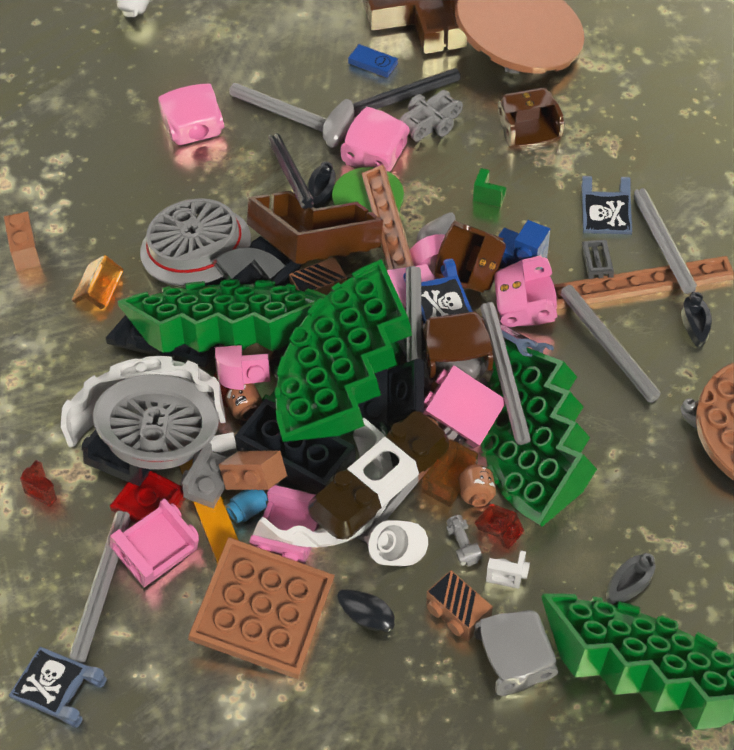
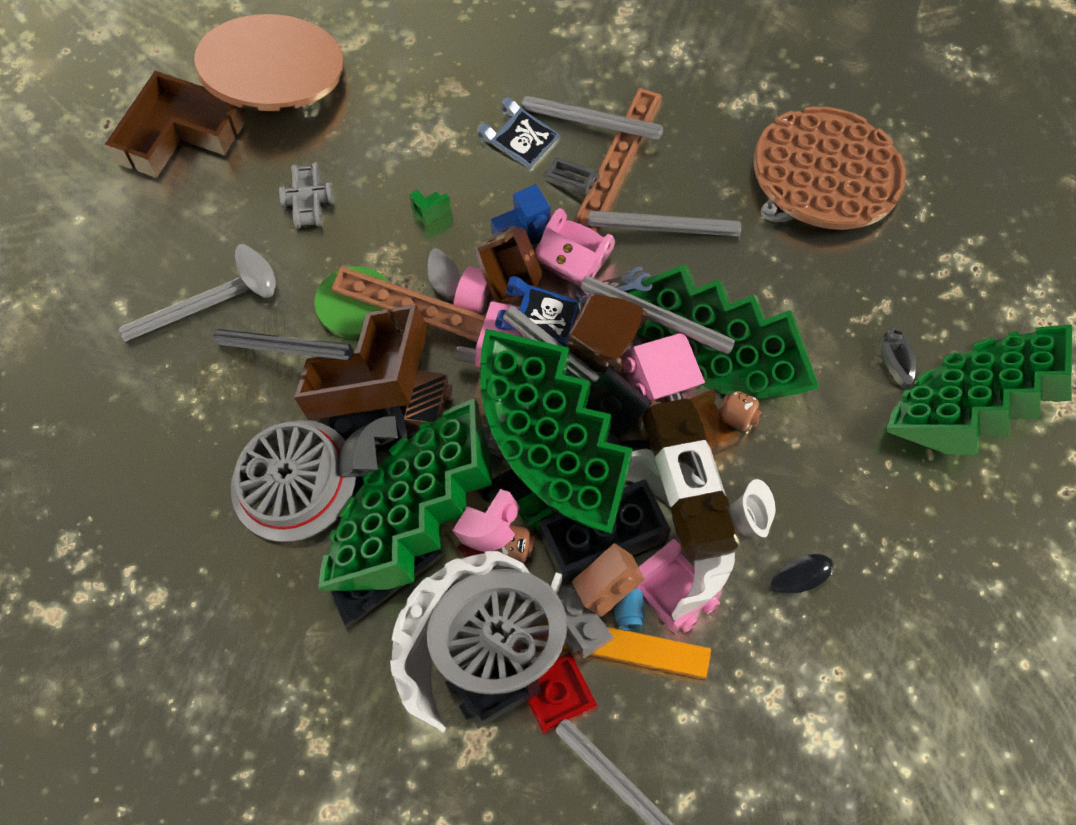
camera: 55 degrees left, 10 degrees up
nougat brick [4,211,40,271] -> none
clear red bracket [20,460,57,507] -> none
clear orange panel [71,255,124,309] -> none
bright pink panel [109,499,199,587] -> none
bright pink piece [158,84,224,145] -> none
nougat plate [188,537,335,679] -> none
black arm [307,162,336,209] -> none
bright pink piece [341,107,410,172] -> none
blue tile [348,44,398,78] -> none
black axle [353,68,460,117] -> none
nougat brick [426,570,493,642] -> none
light grey bar [446,515,483,566] -> none
light grey piece [474,610,558,697] -> none
clear red bracket [475,504,524,549] -> none
white bracket [486,550,530,589] -> none
reddish brown piece [498,88,564,148] -> none
black arm [681,292,712,347] -> none

